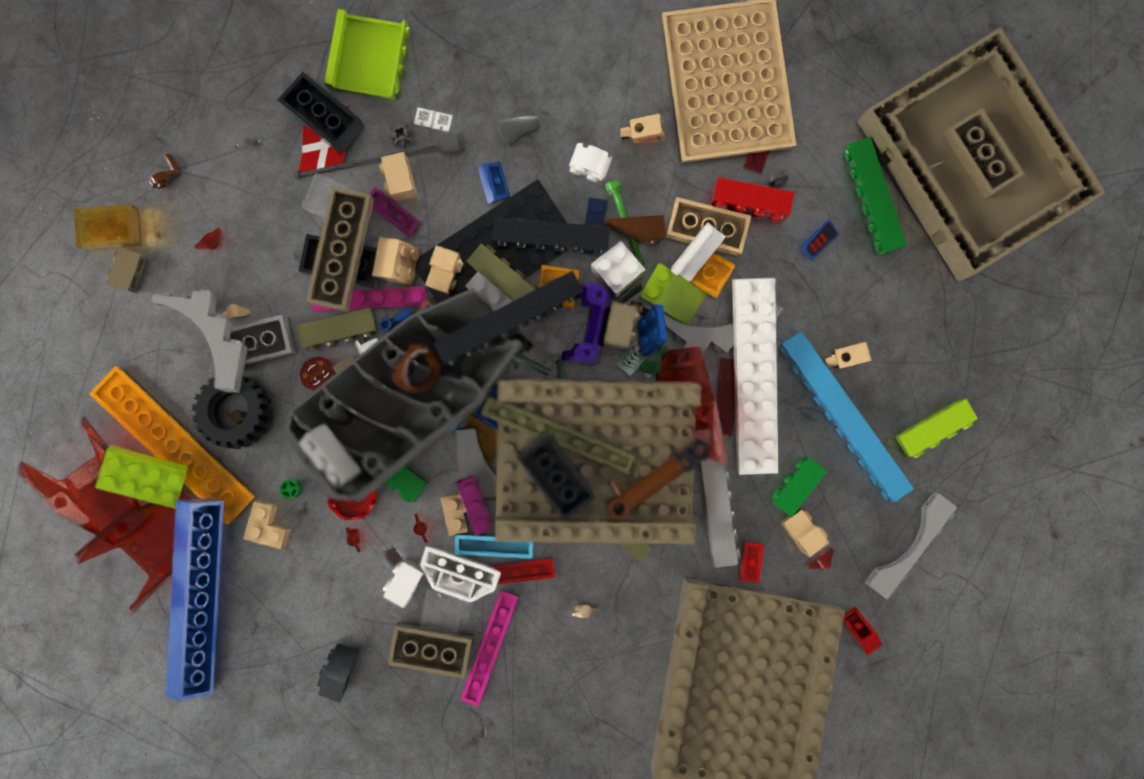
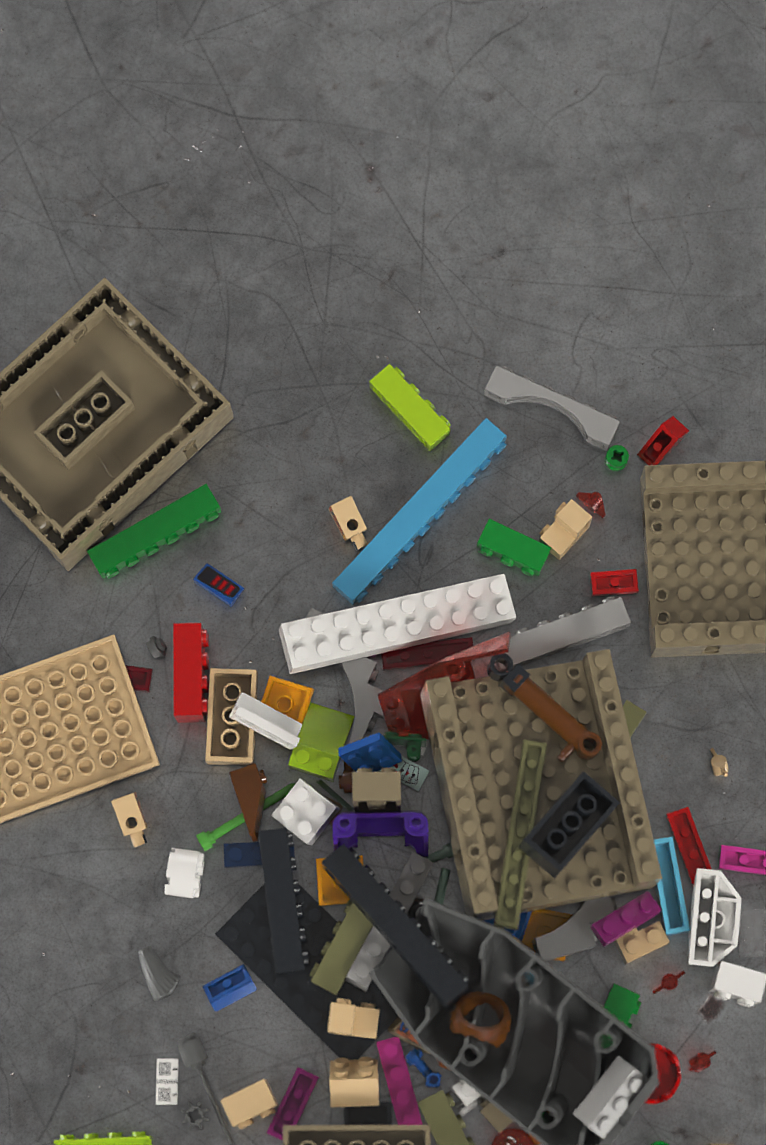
camera: 100 degrees left, 10 degrees down
none -> green wheel [605,445,629,471]

